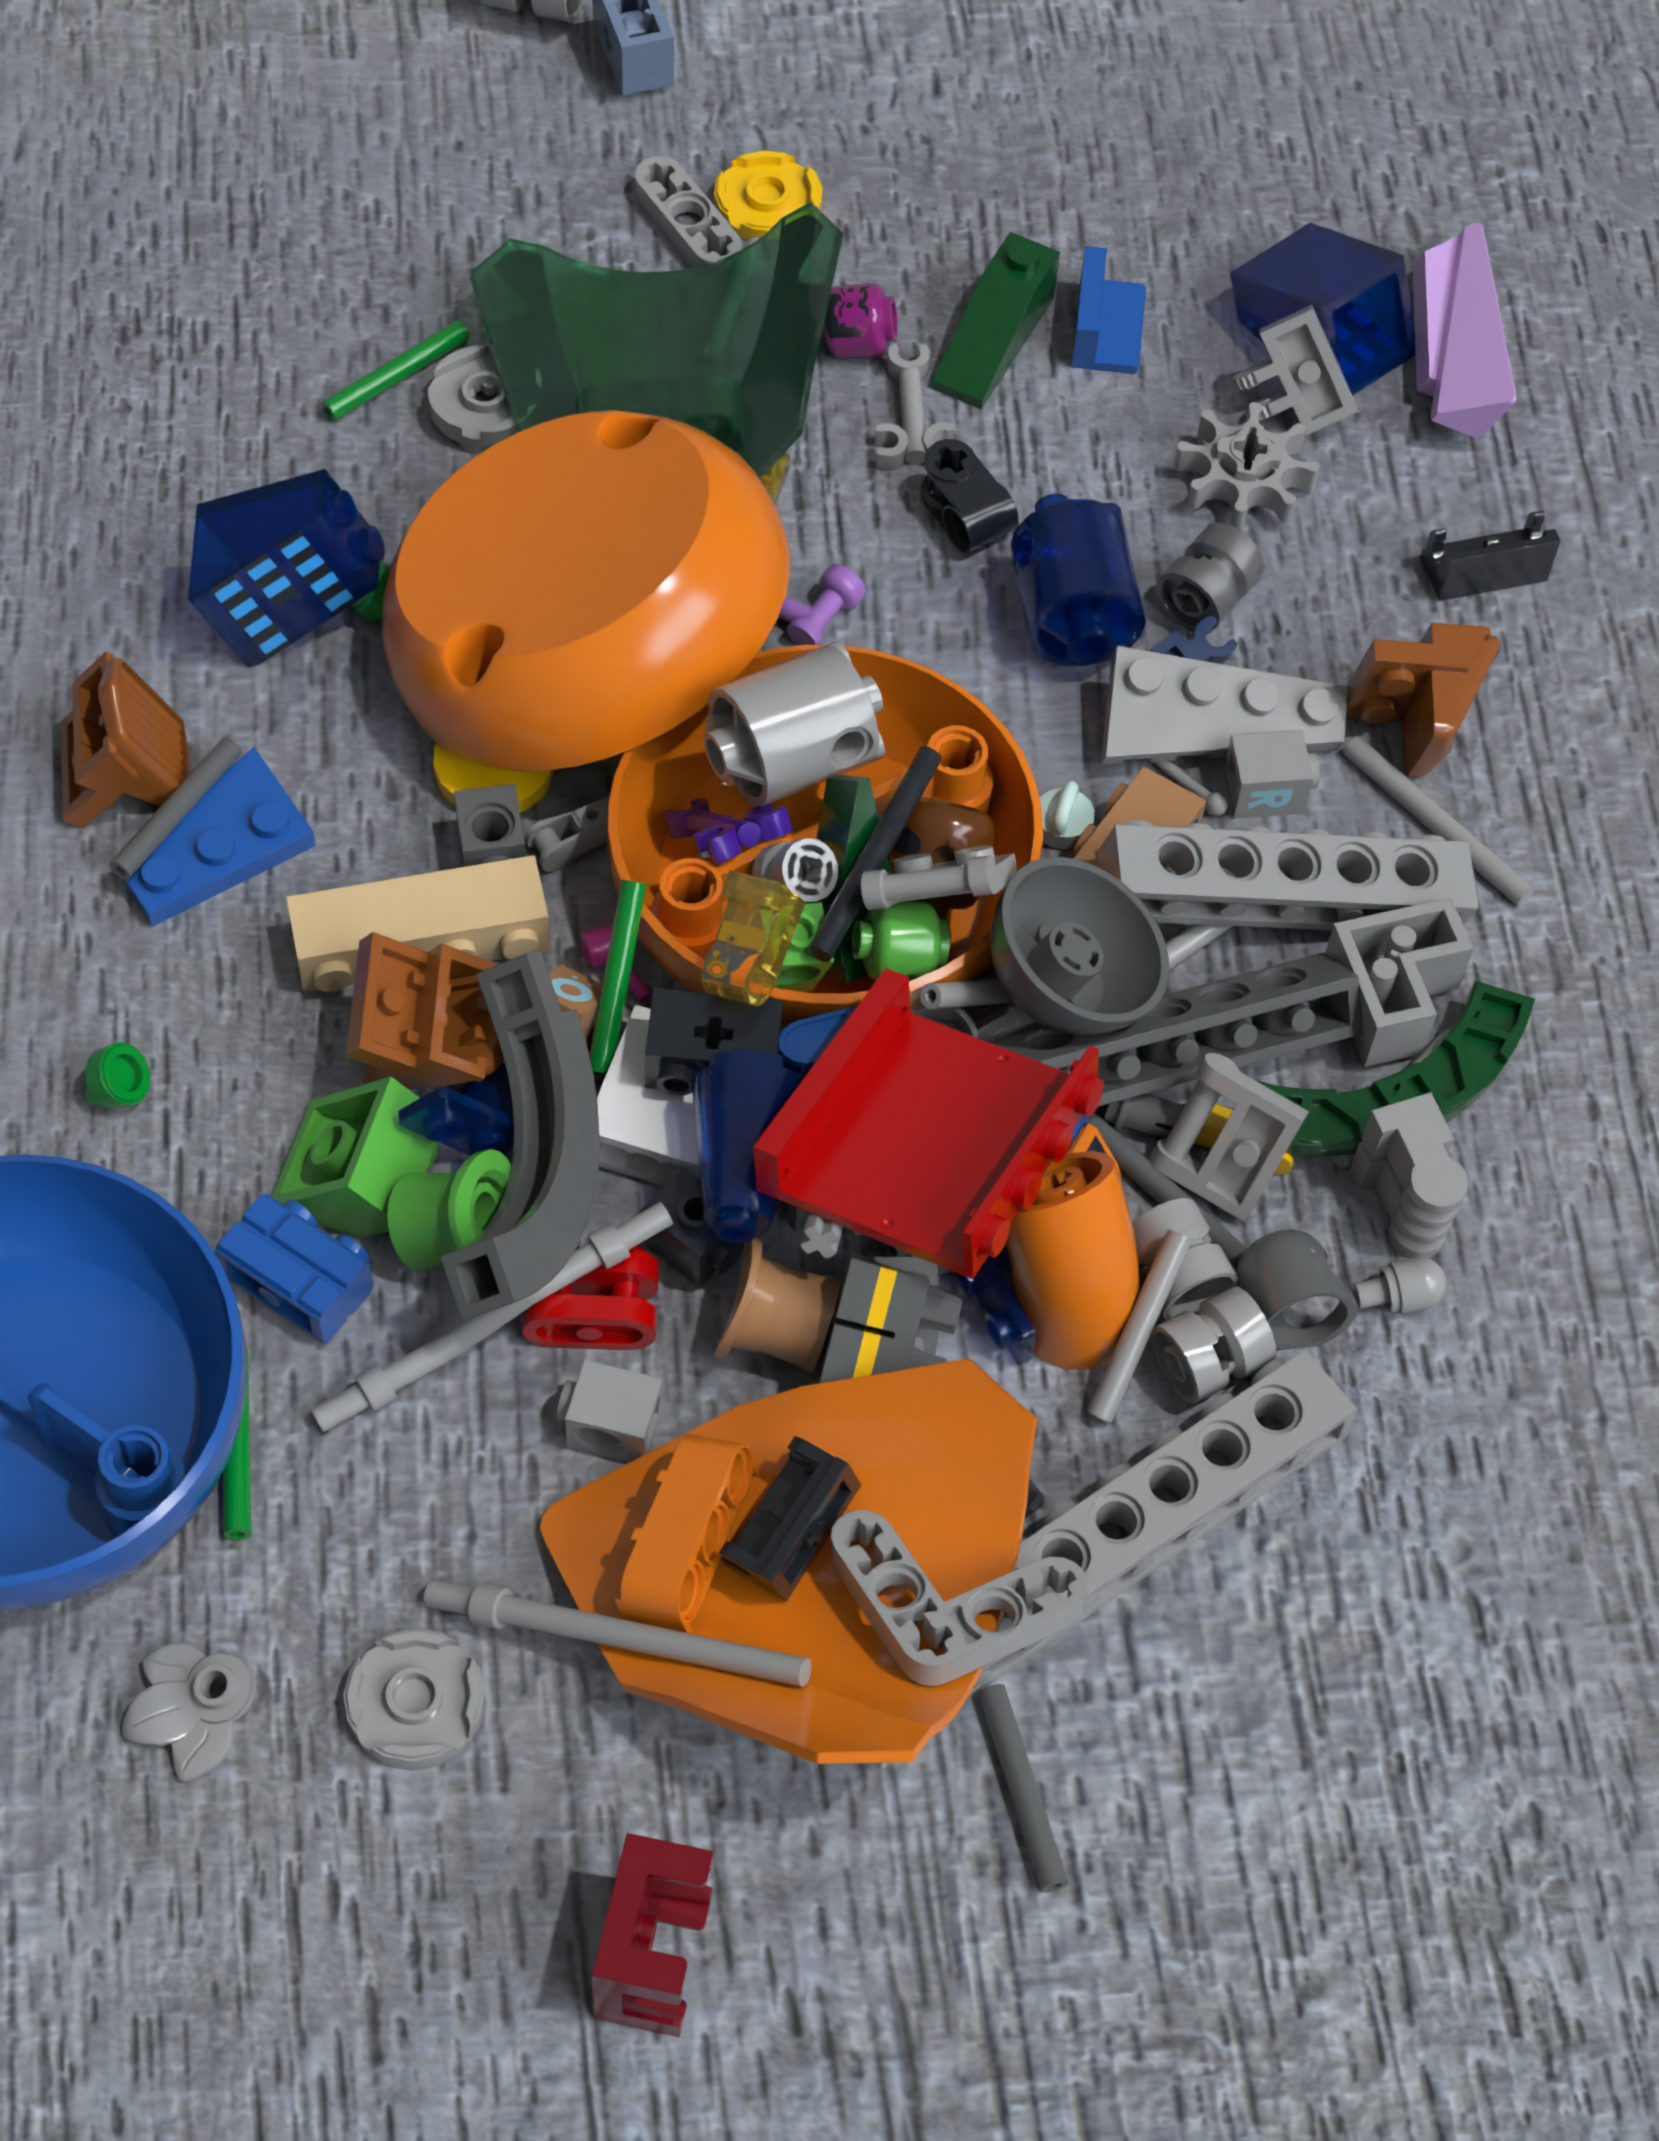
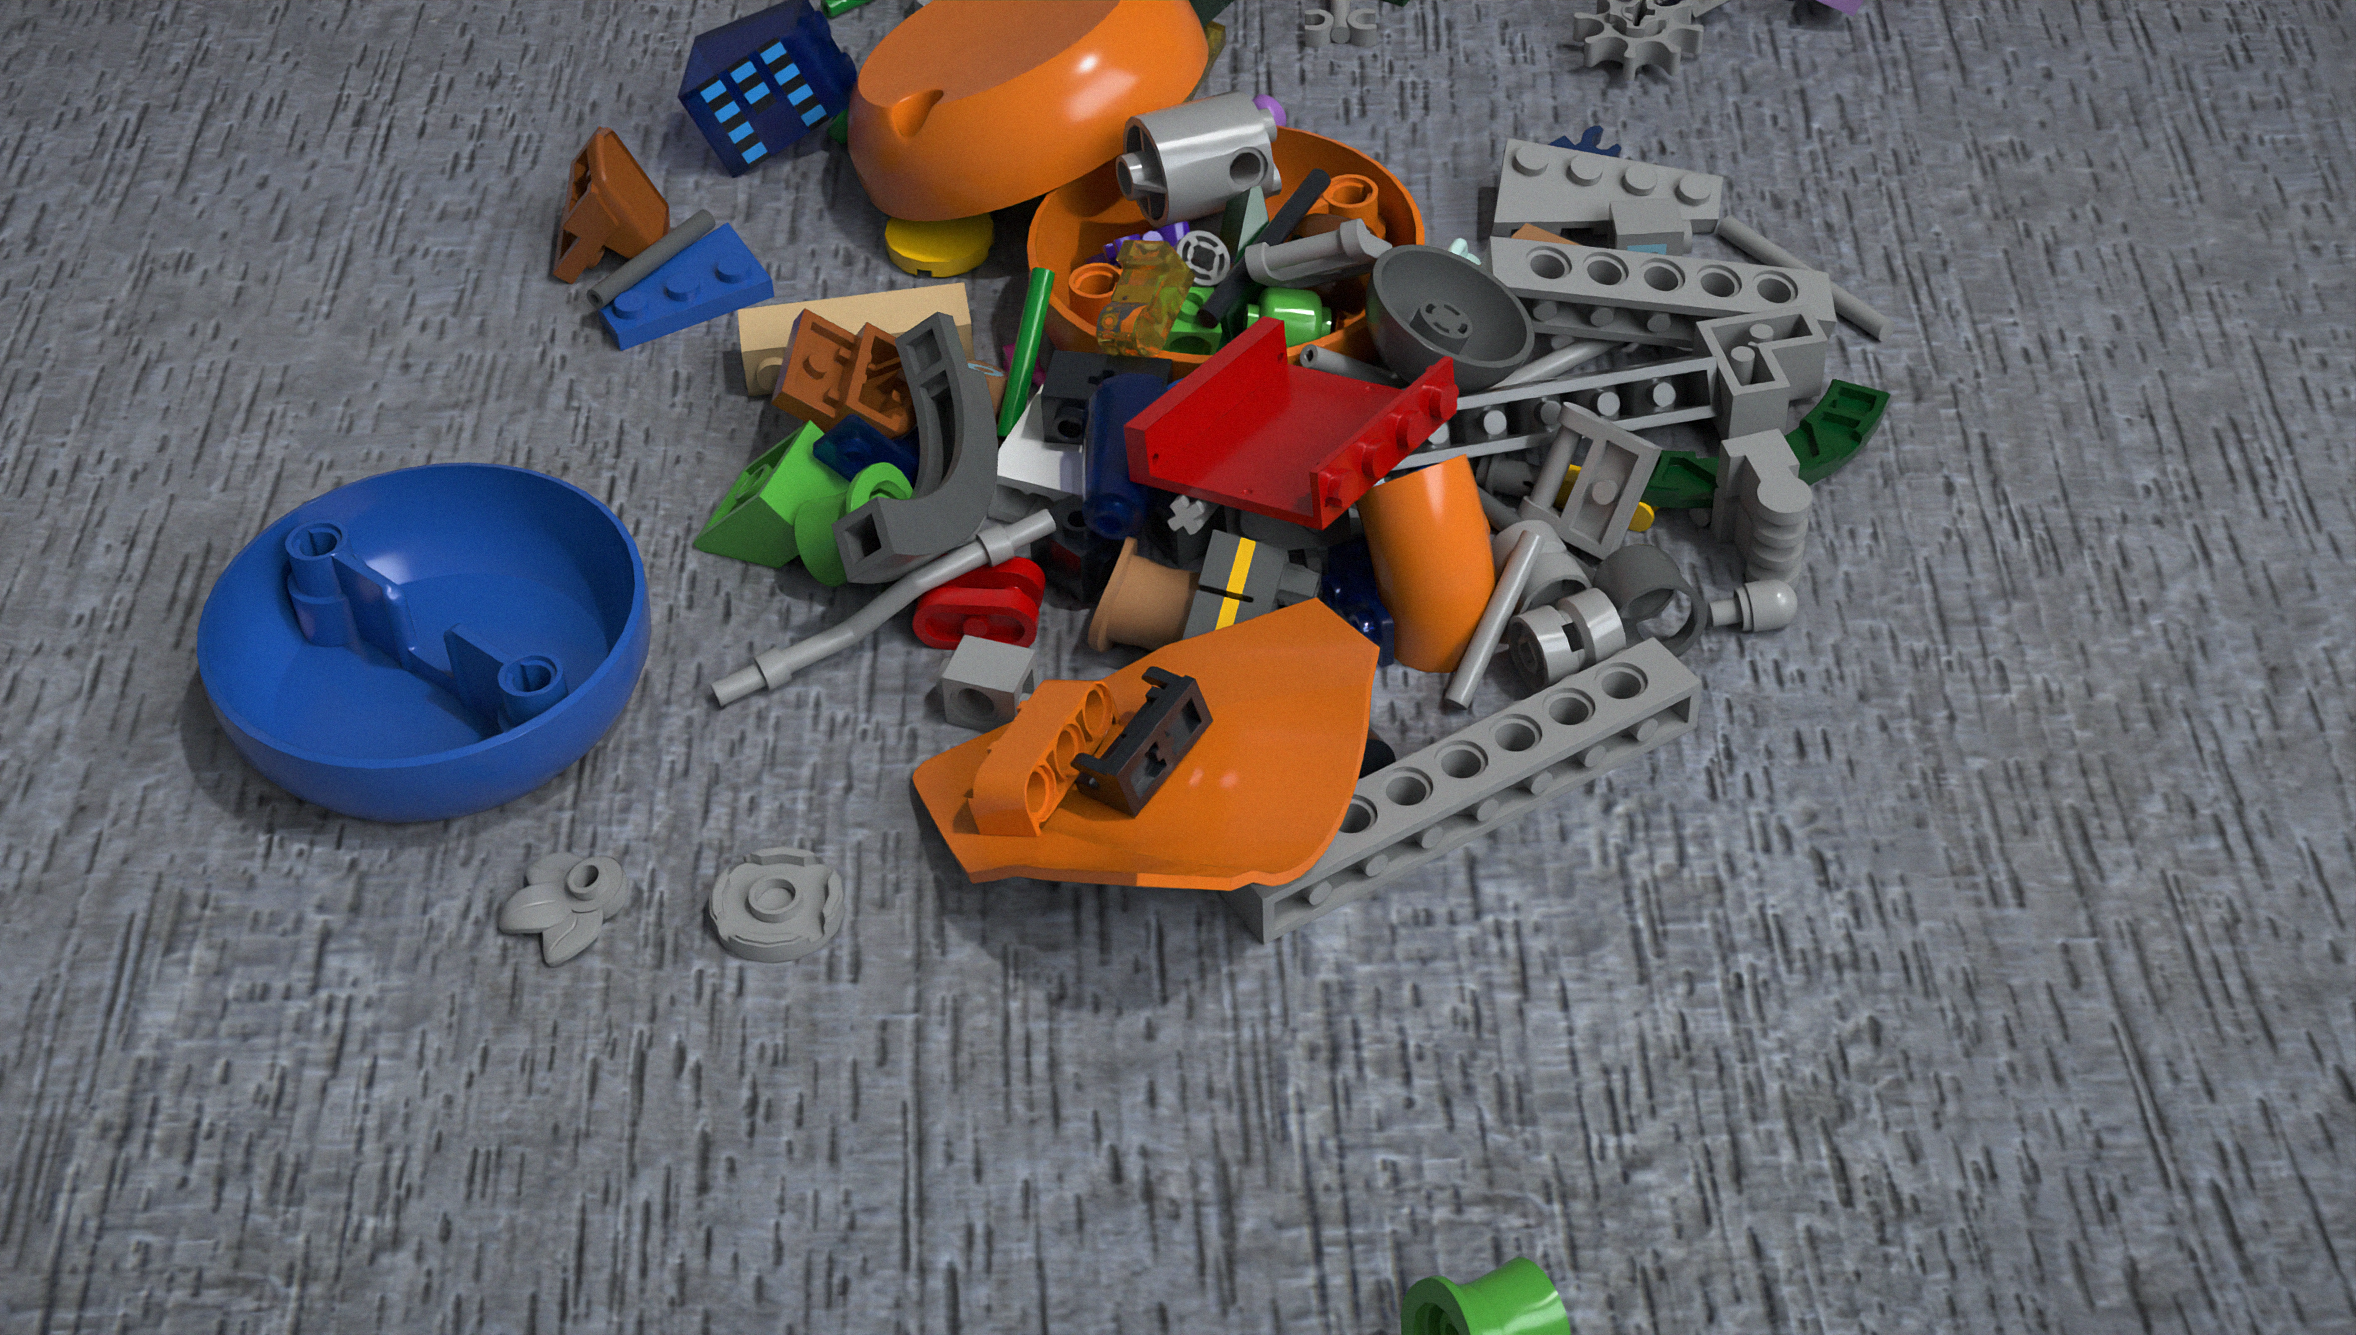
camera: 10 degrees right, 15 degrees down
green tile [84,1042,151,1109] -> none
blue brick [215,1194,373,1344] -> none
green piece [223,1347,252,1540] -> none
light grey bar [424,1580,812,1687] -> none
dark grey brick [454,784,526,867] -> none
light grey bar [524,794,610,872] -> none
dark red panel [592,1833,714,2037] -> none
light grey beam [831,1510,1088,1686] -> none
black piece [921,439,1019,553] -> none
dark grey piece [978,1684,1069,1893] -> none
clear blue cylinder [1010,494,1146,666] -> none
flat silver wheel [1156,523,1265,633] -> none
dark orange piece [1346,622,1501,778] -> none
black hinge [1420,510,1561,601] -> none

